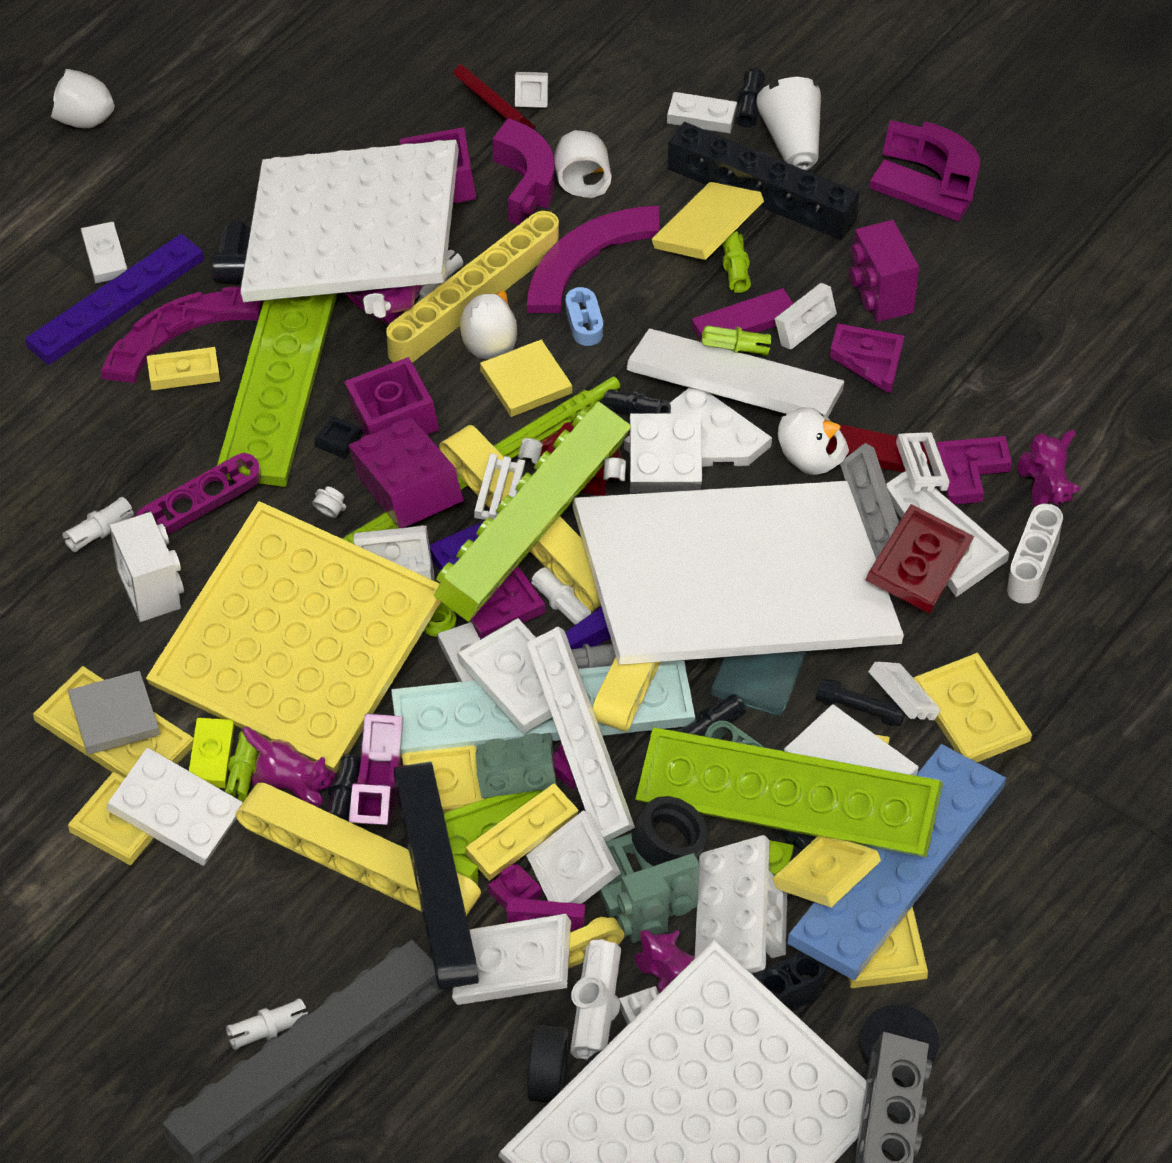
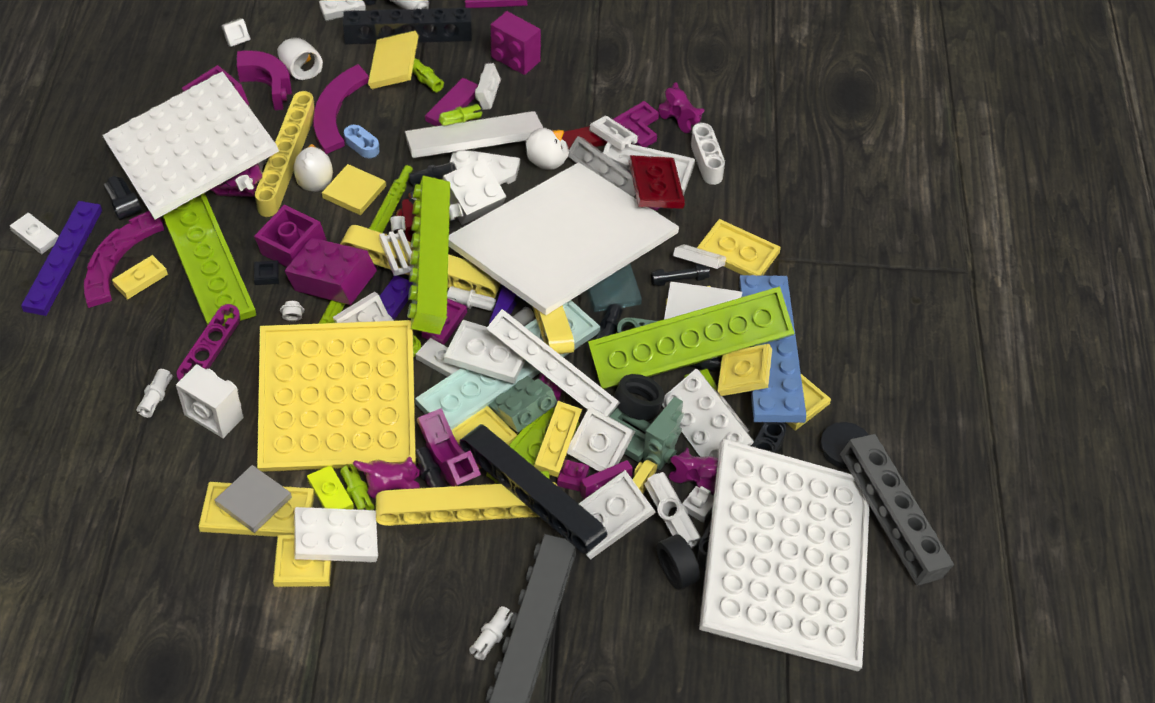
camera: 35 degrees left, 0 degrees up
dark red tile [454,63,536,129] -> none
magenta wing [830,323,904,393] -> none

